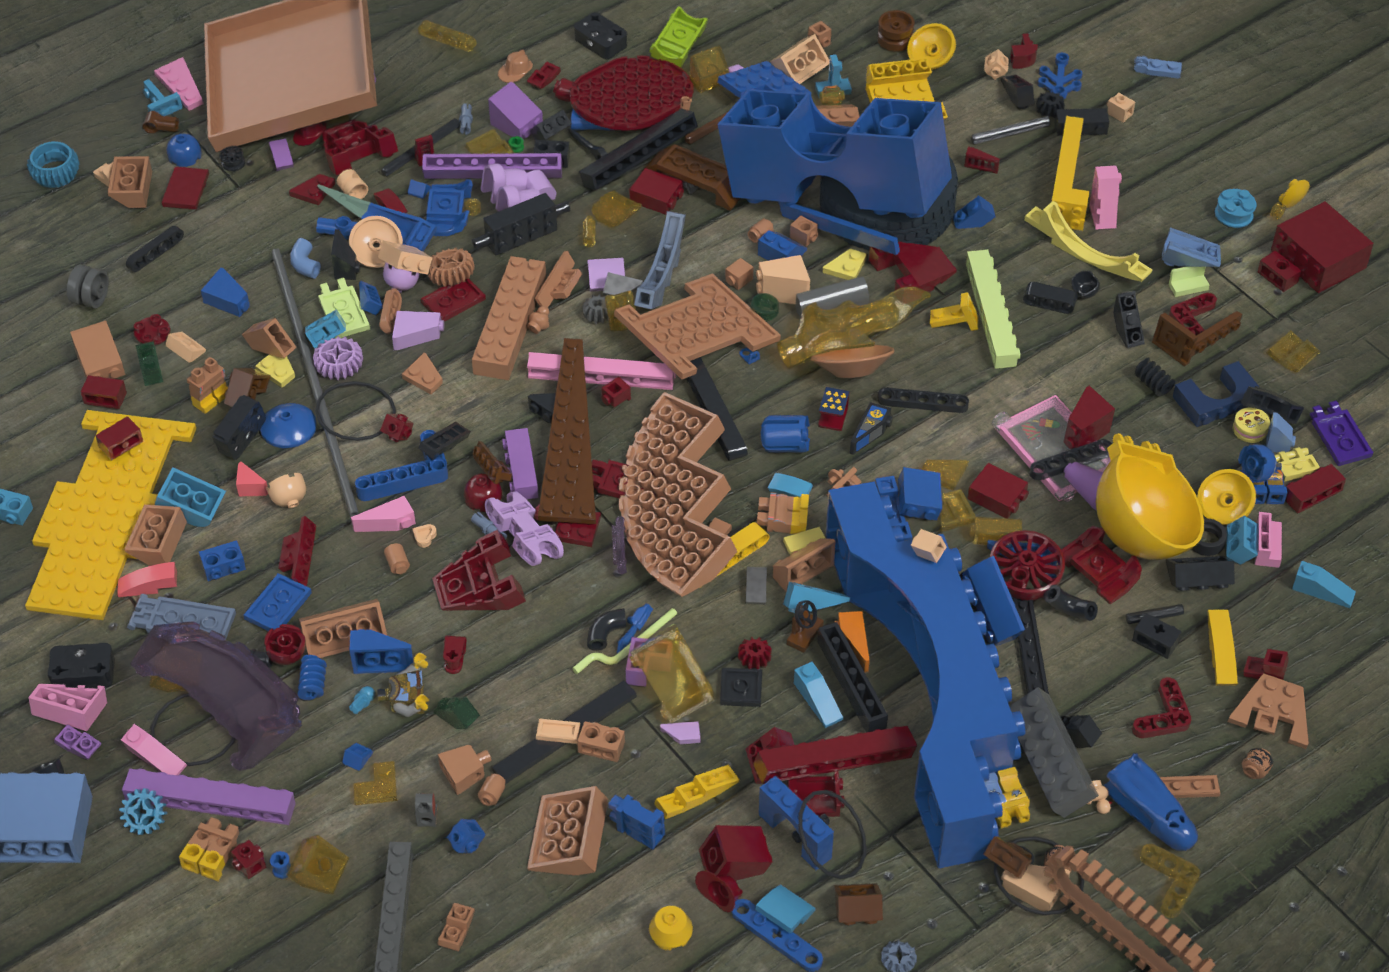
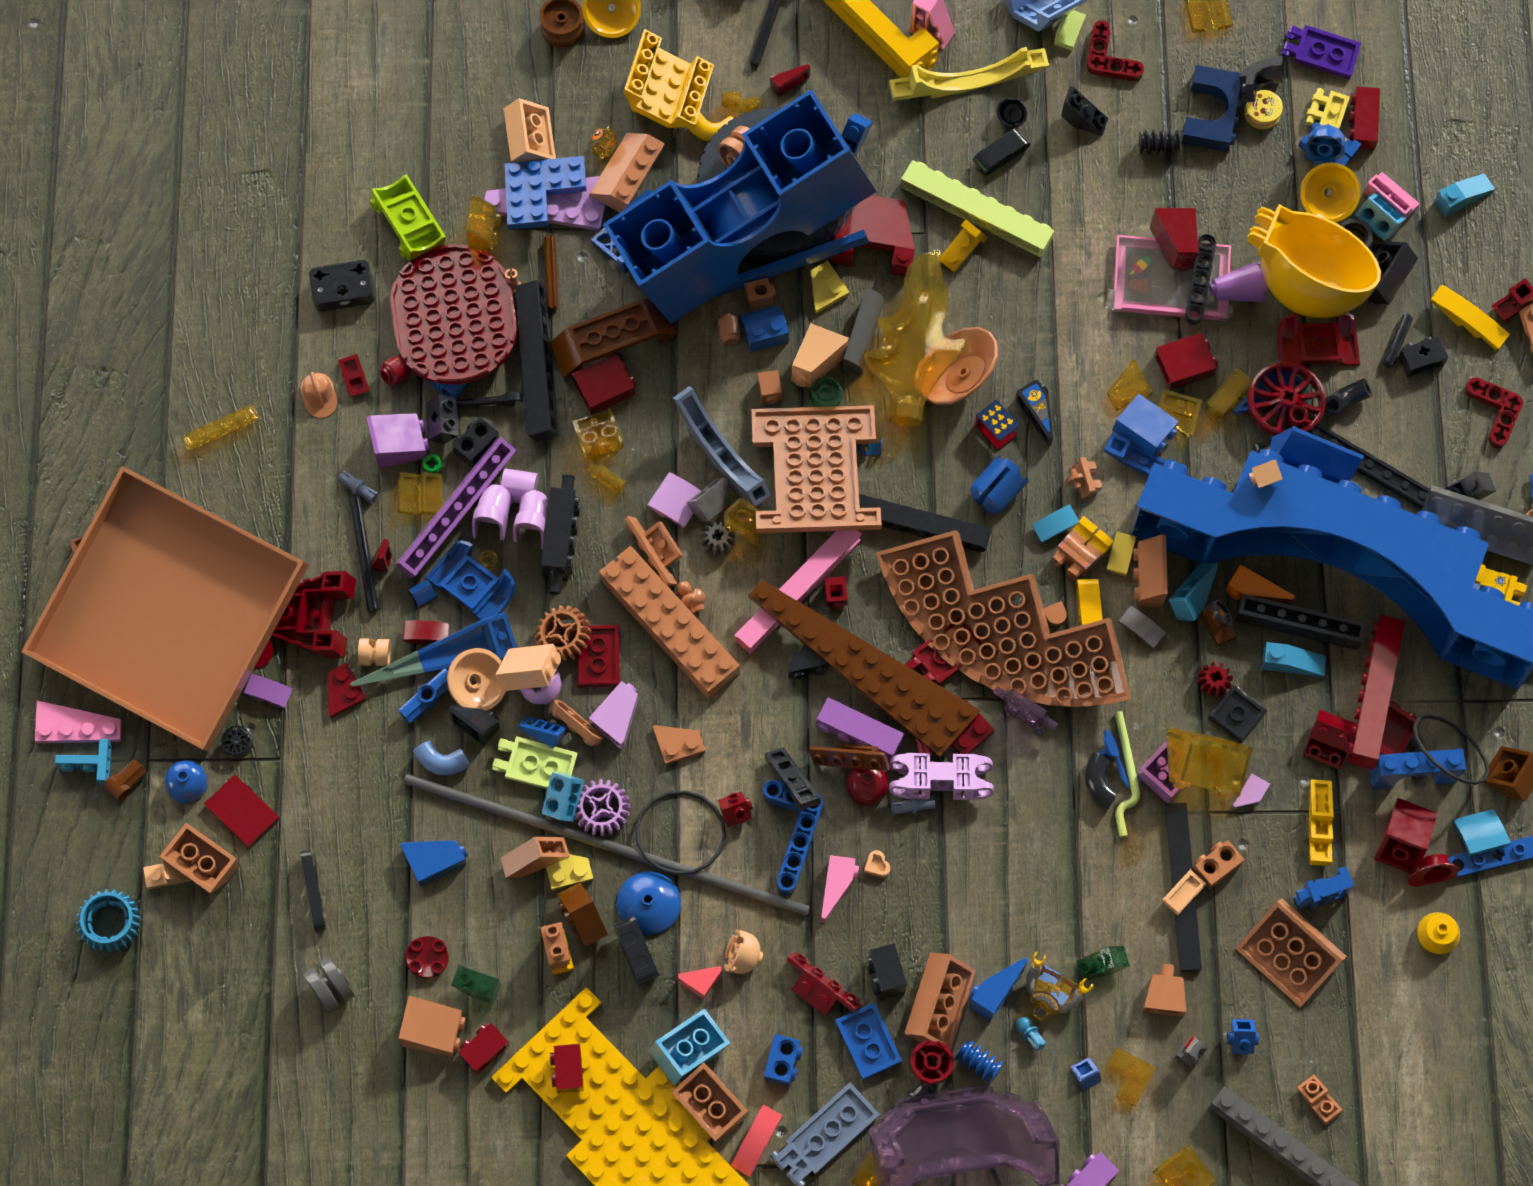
camera: 55 degrees left, 20 degrees up
light nougat slope [166,332,206,363] -> none
nougat brick [384,543,410,574] -> none
dark red wedge [432,530,526,611] -> none
dark red piece [443,635,467,674] -> none
nougat brick [478,774,506,806] -> none
nougat brick [808,21,831,48] -> none
dark azure bracket [815,54,852,98] -> none
black beam [878,387,969,413] -> none
reddish brown bracket [1152,311,1243,366] -> none
medium blue slope [1266,412,1296,453] -> none
none -> black brick [865,943,907,1000]

